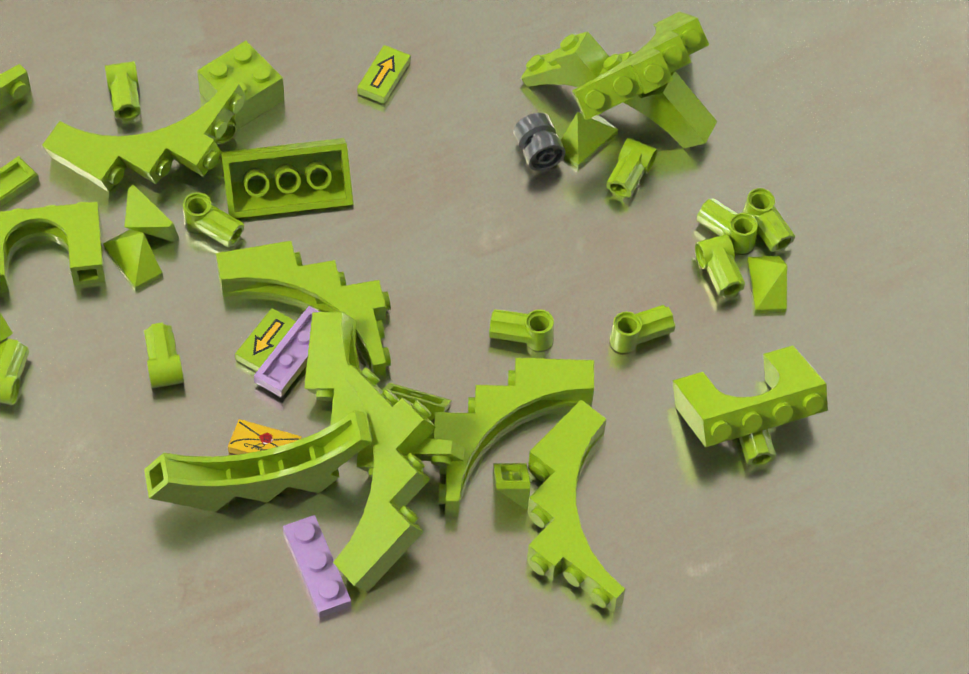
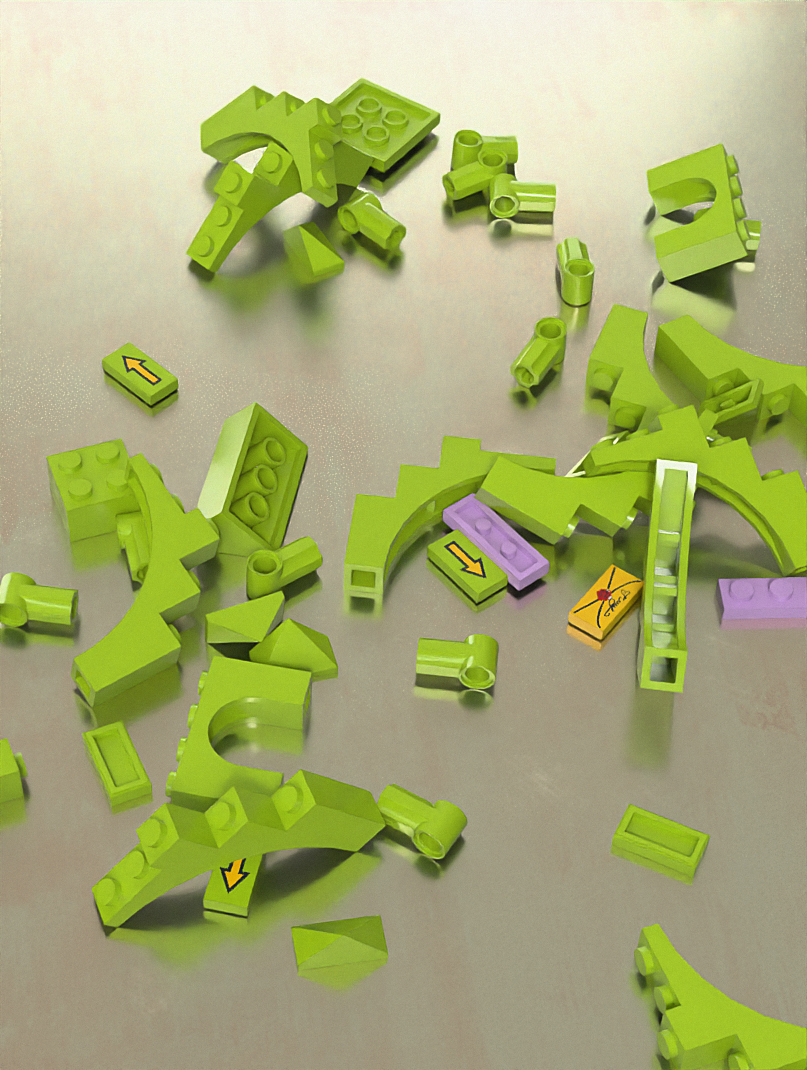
camera: 70 degrees left, 10 degrees down
dark grey wheel [513,113,566,171] -> none
lime slope [747,256,787,313] -> none
none -> lime plate [329,77,441,172]
none -> lime tile [612,804,710,877]

